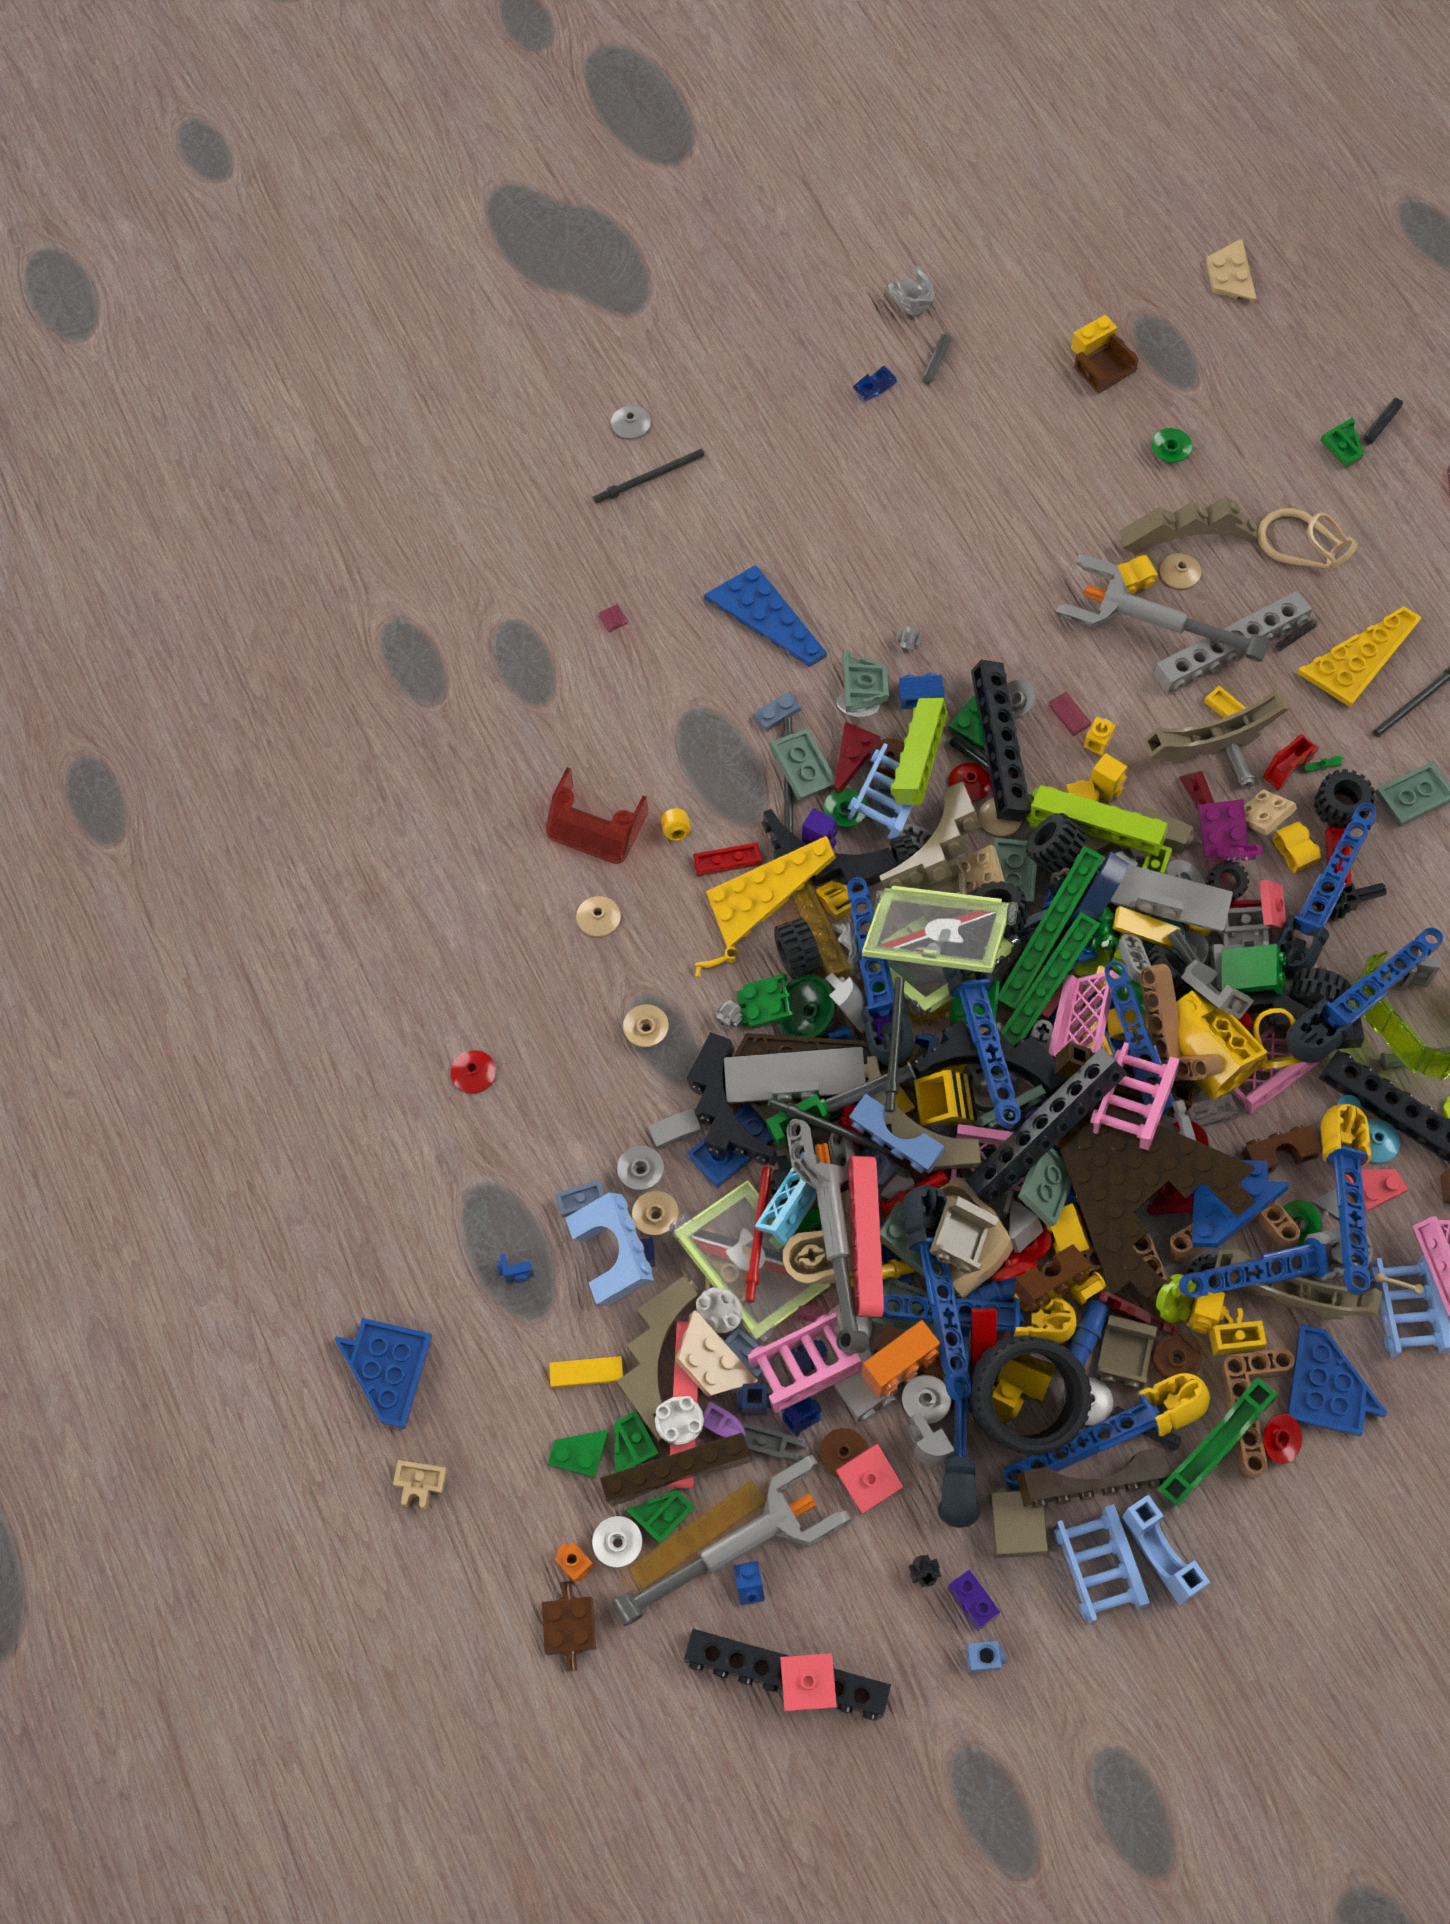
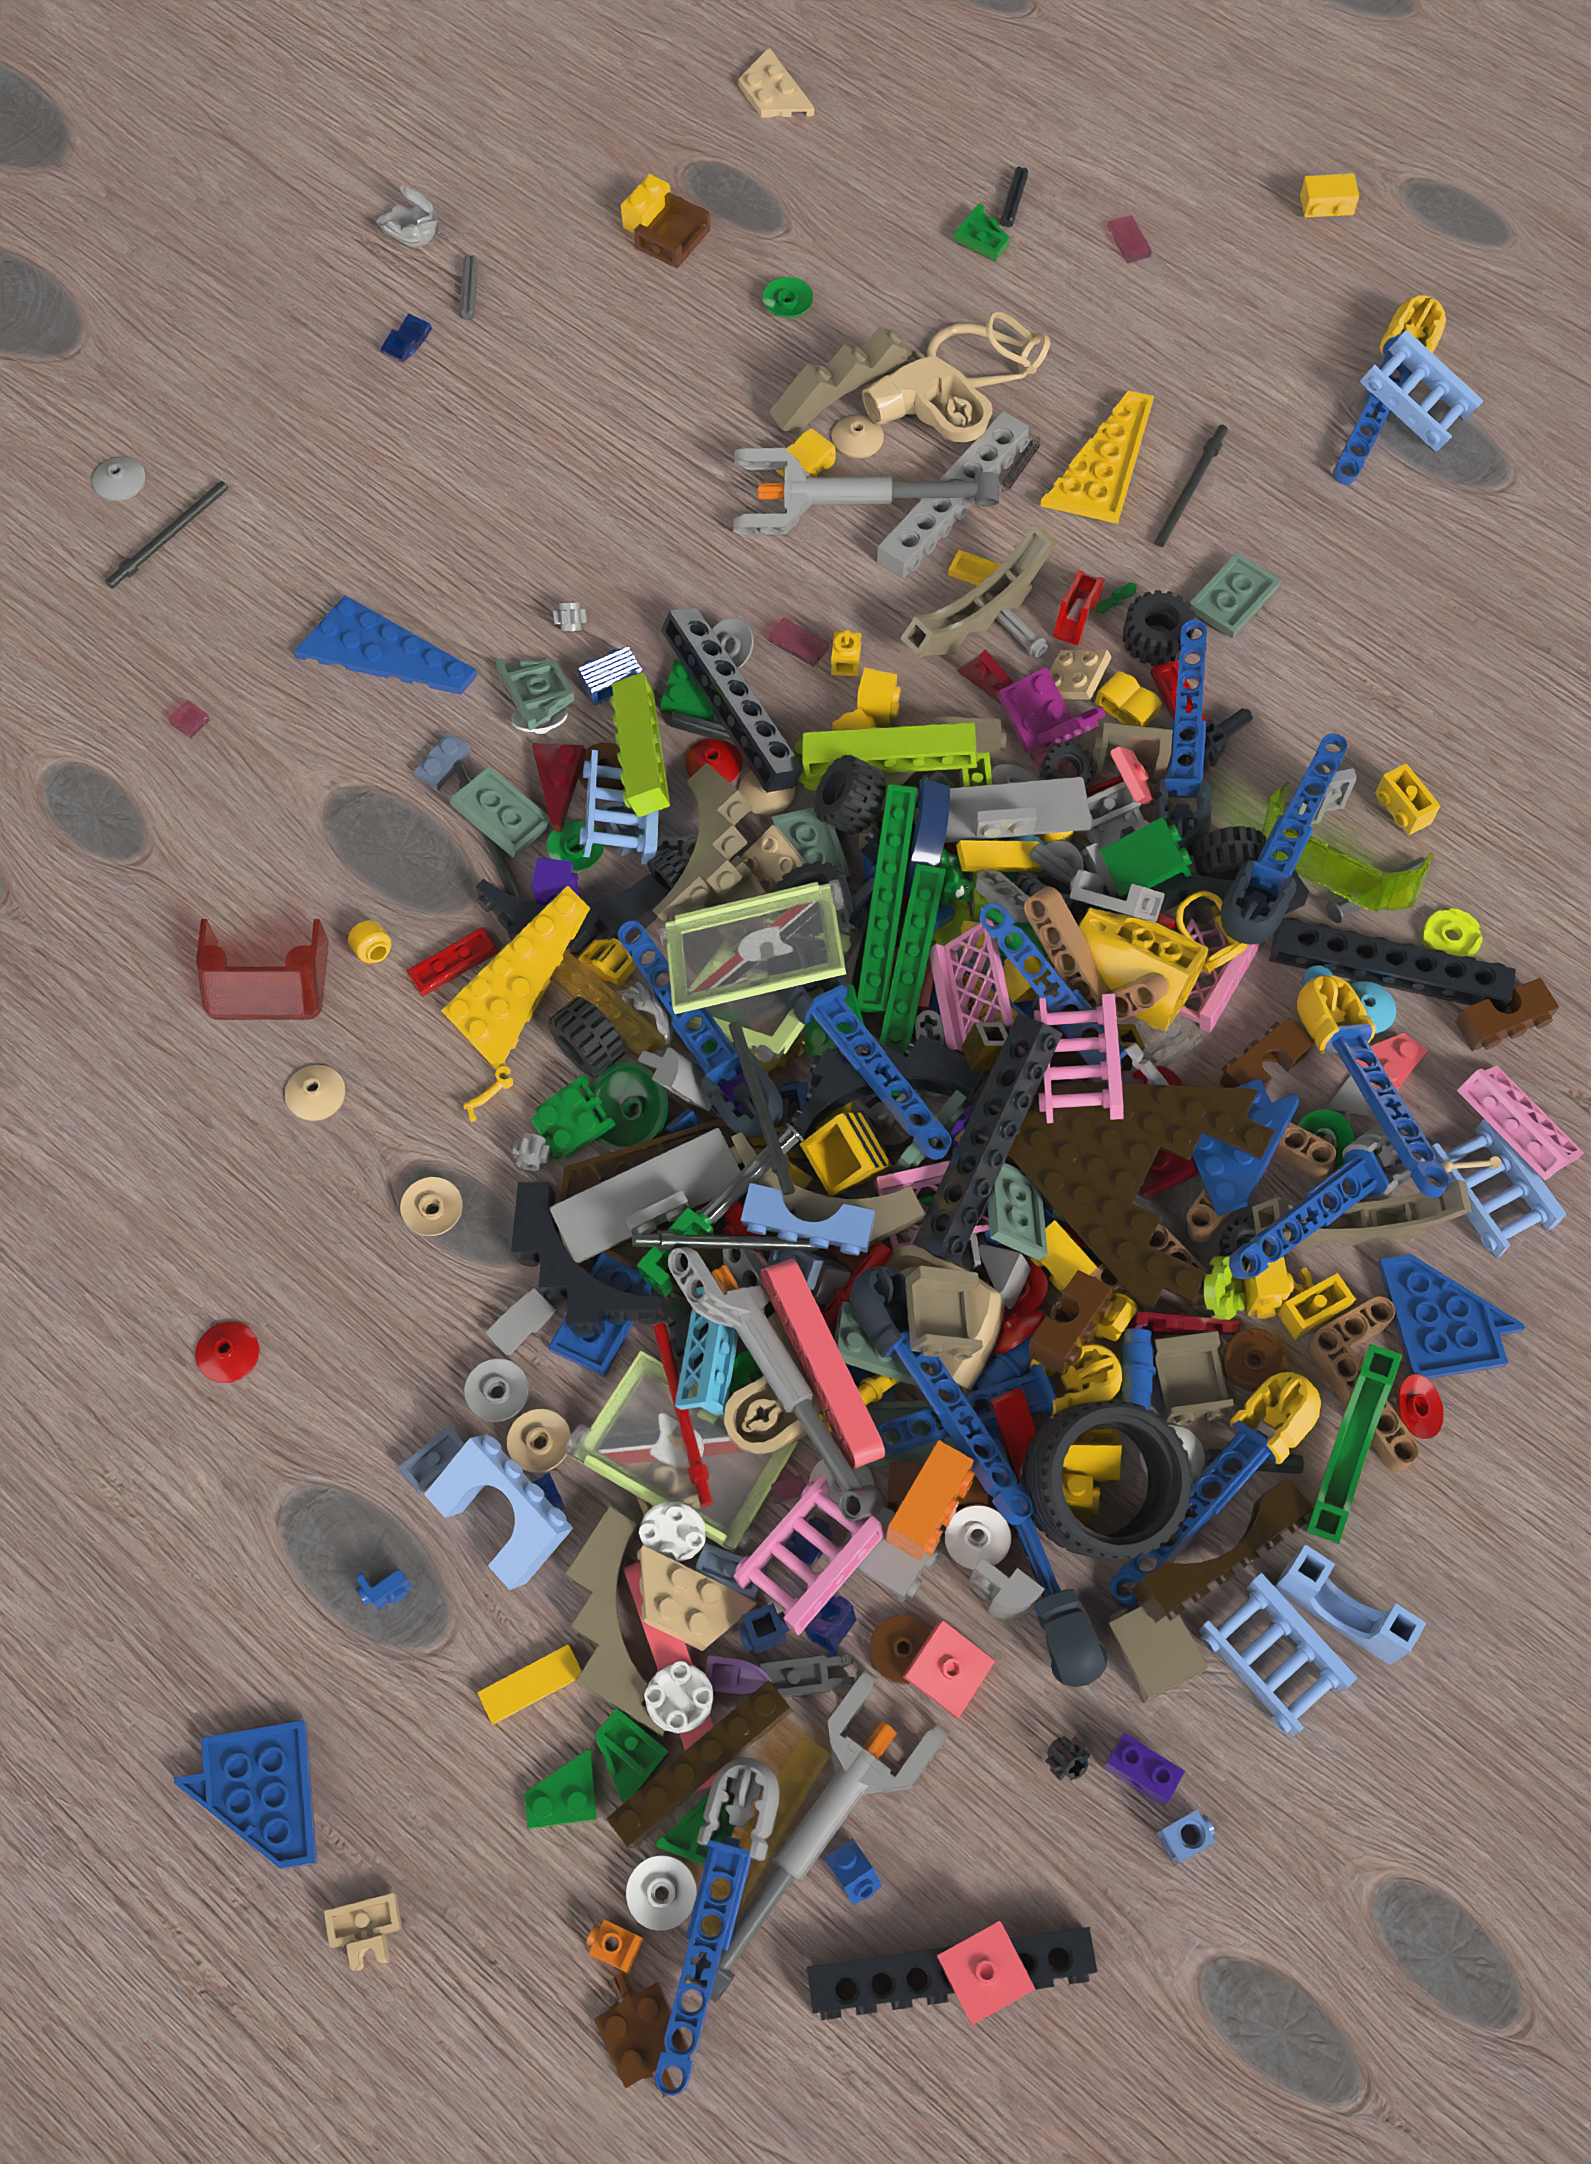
camera: 25 degrees left, 0 degrees up
none -> blue piece [655,1758,780,2096]
none -> tan piece [862,356,993,442]
none -> dark tan panel [1091,723,1173,784]

